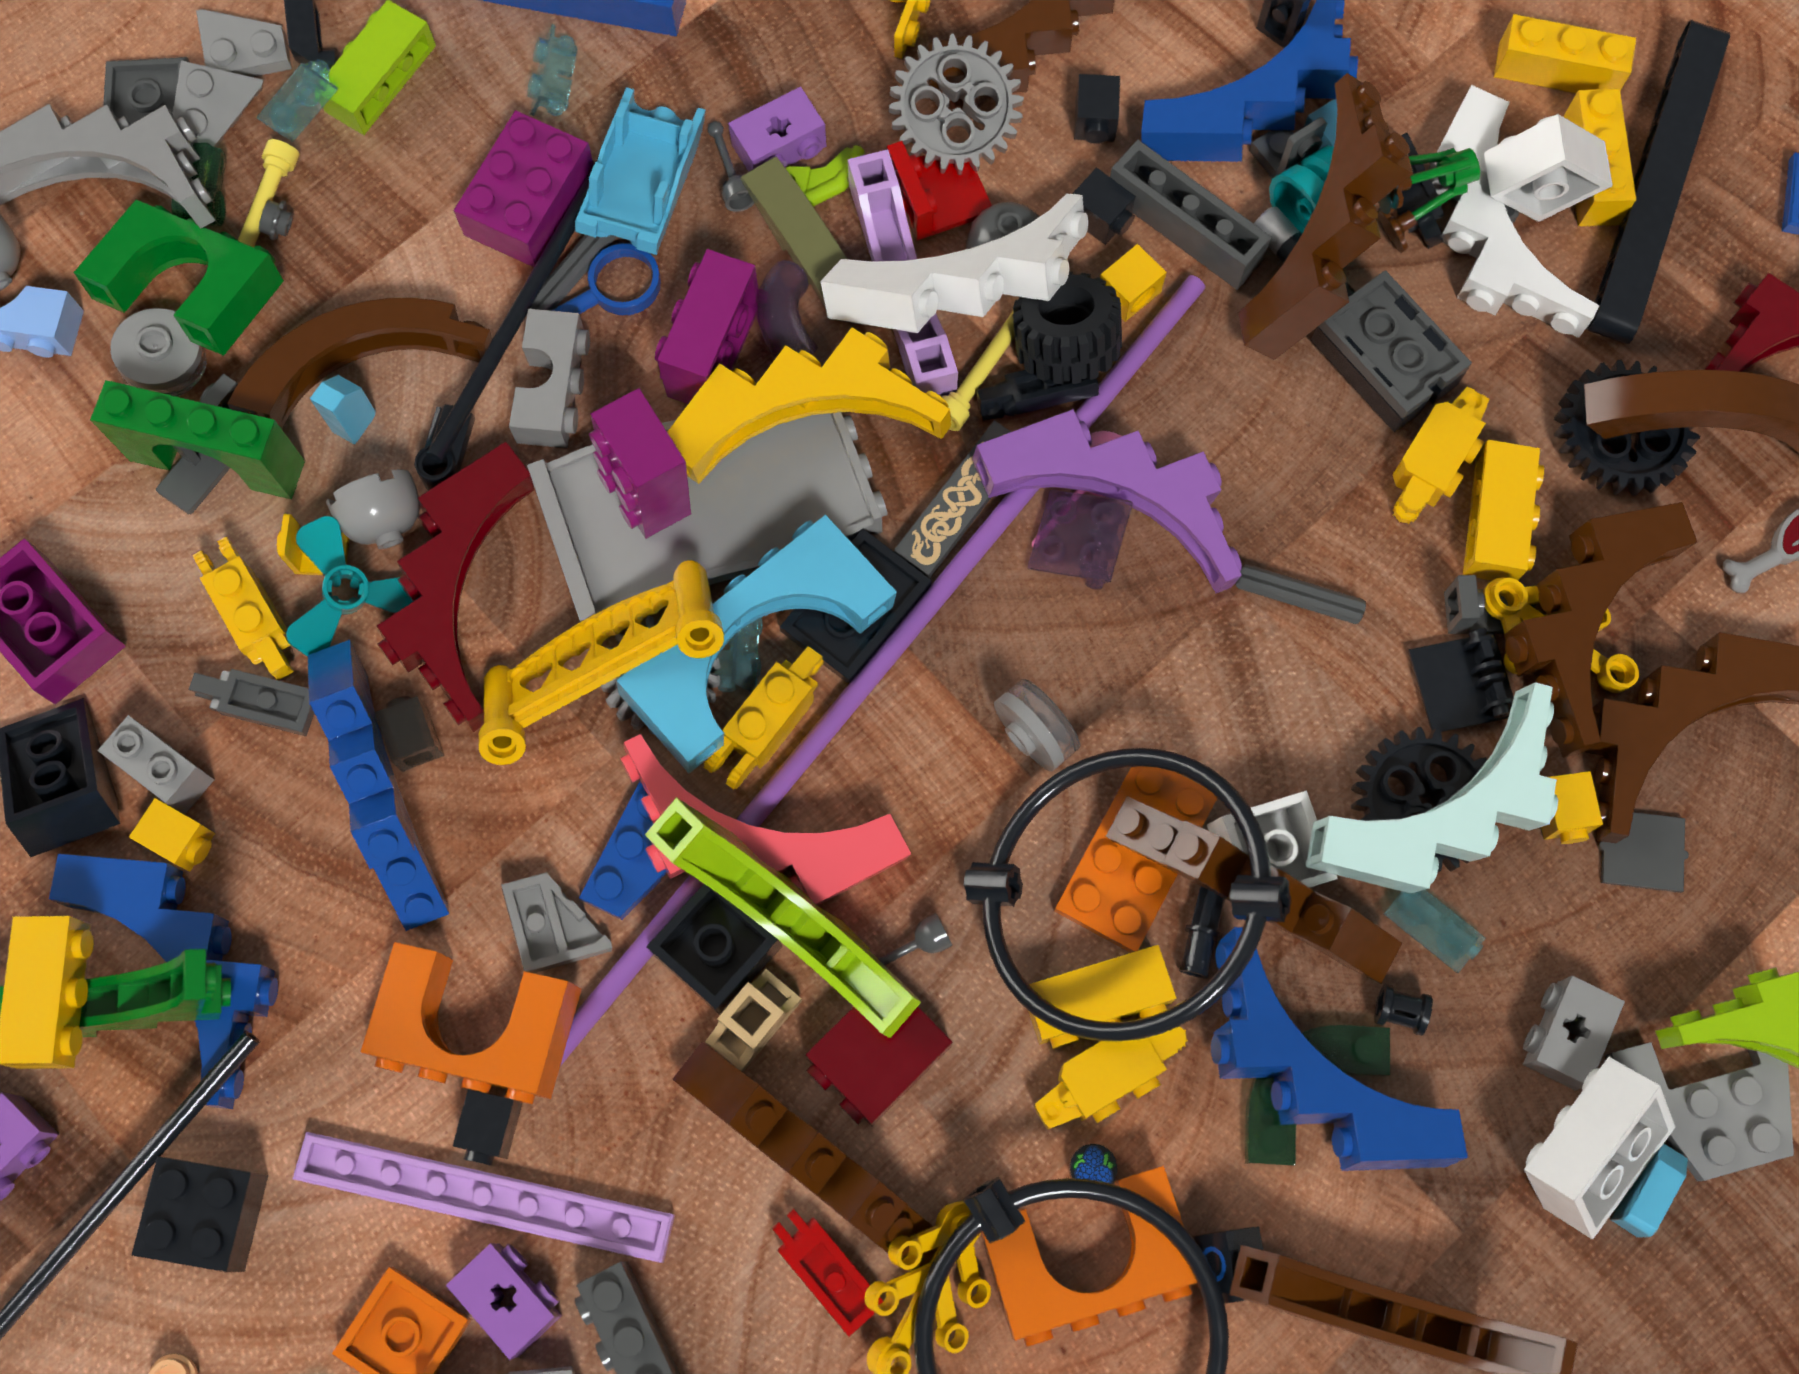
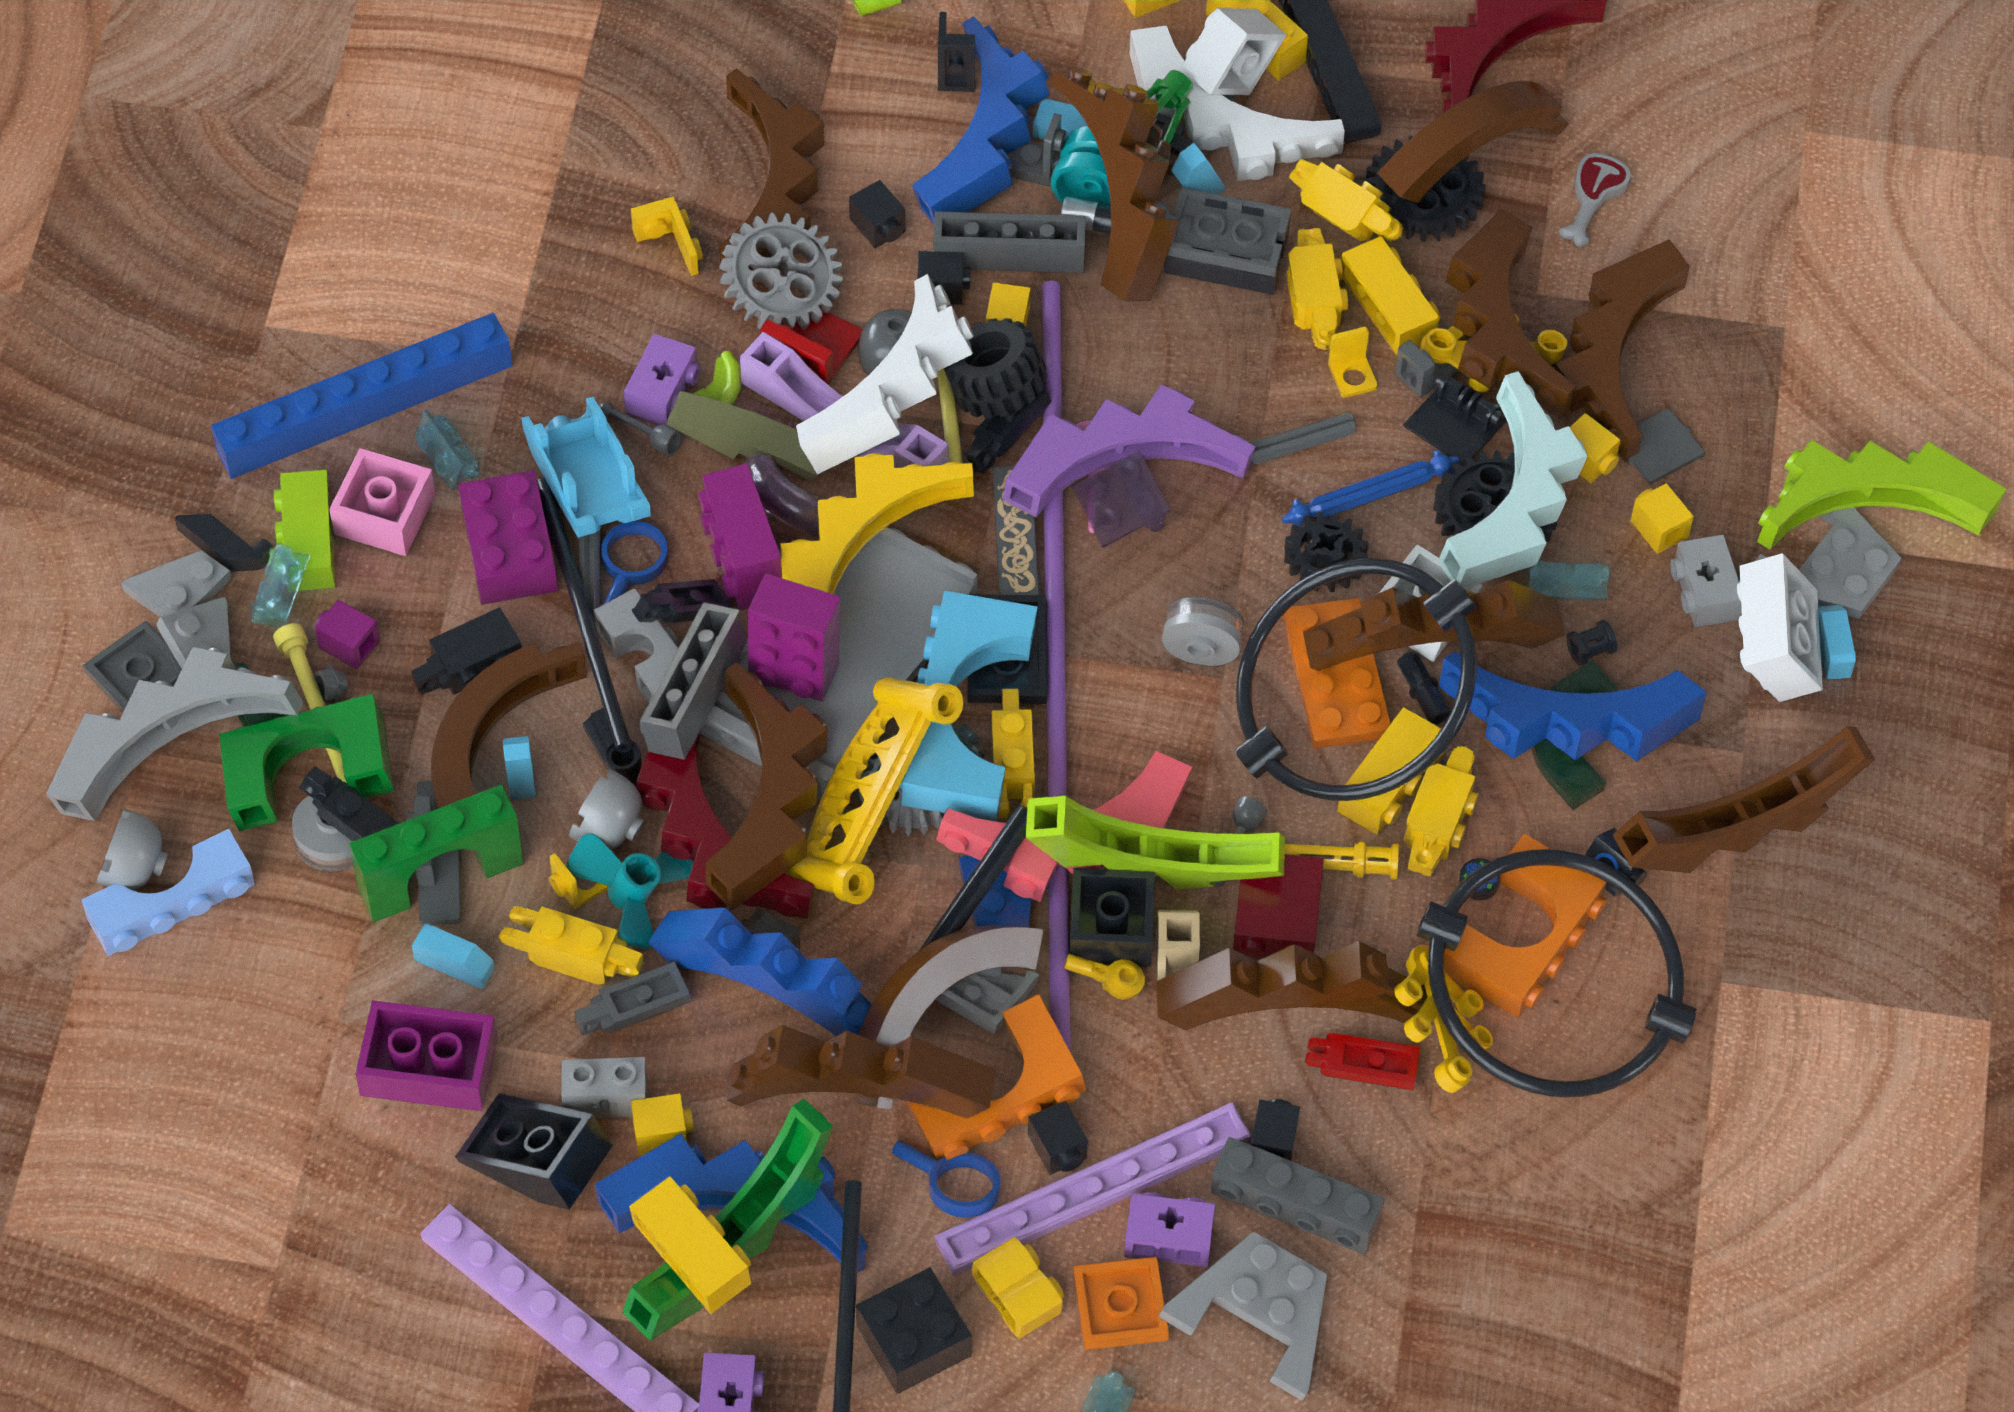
camera: 40 degrees left, 15 degrees down
none -> black hinge [300,766,399,842]
none -> magenta brick [315,600,380,669]
none -> bright pink brick [329,448,436,556]
none -> medium azure piece [411,924,495,990]
none -> black hinge [412,607,522,696]
none -> black hinge [631,579,735,623]
none -> dark grey brick [640,602,748,760]
none -> reddish brown arch [705,662,828,910]
none -> reddish brown arch [727,1025,996,1118]
none -> arch [858,925,1043,1110]
none -> blue piece [892,1140,1001,1217]
none -> black axle [918,805,1027,951]
none -> yellow brick [972,1237,1064,1339]
none -> yellow plate [1064,953,1145,1000]
none -> medium azure piece [1171,143,1226,194]
none -> black brick [1251,1099,1300,1161]
none -> blue wheel [1281,449,1459,527]
none -> black gear [1284,512,1368,593]
none -> yellow pin [1285,842,1399,880]
none -> yellow hinge [1289,159,1404,242]
none -> yellow bracket [1328,327,1378,398]
none -> yellow brick [1631,483,1694,554]

